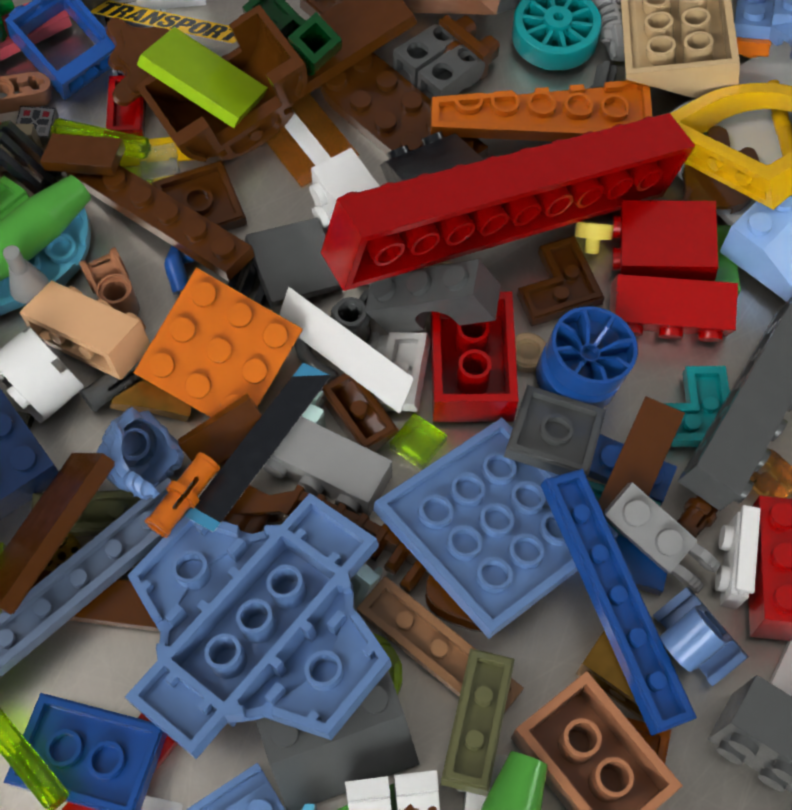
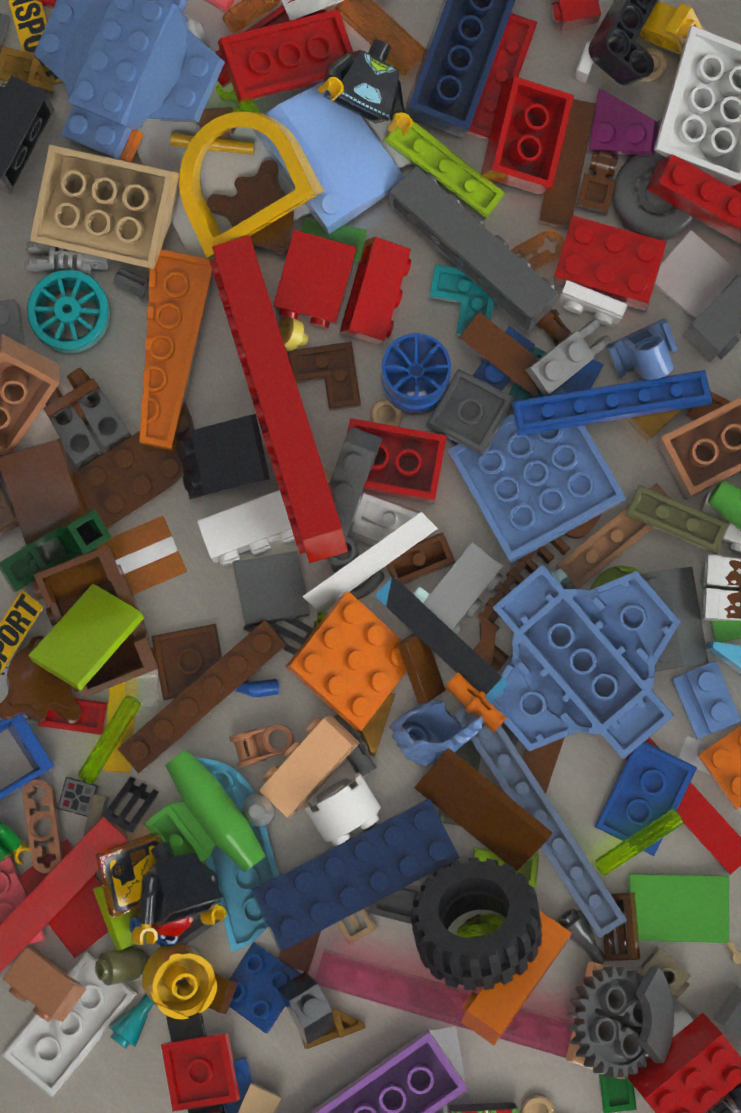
camera: 80 degrees left, 20 degrees up
reddish brown tile [40,133,126,176] -> none
clear neon green tile [390,413,447,470] -> none

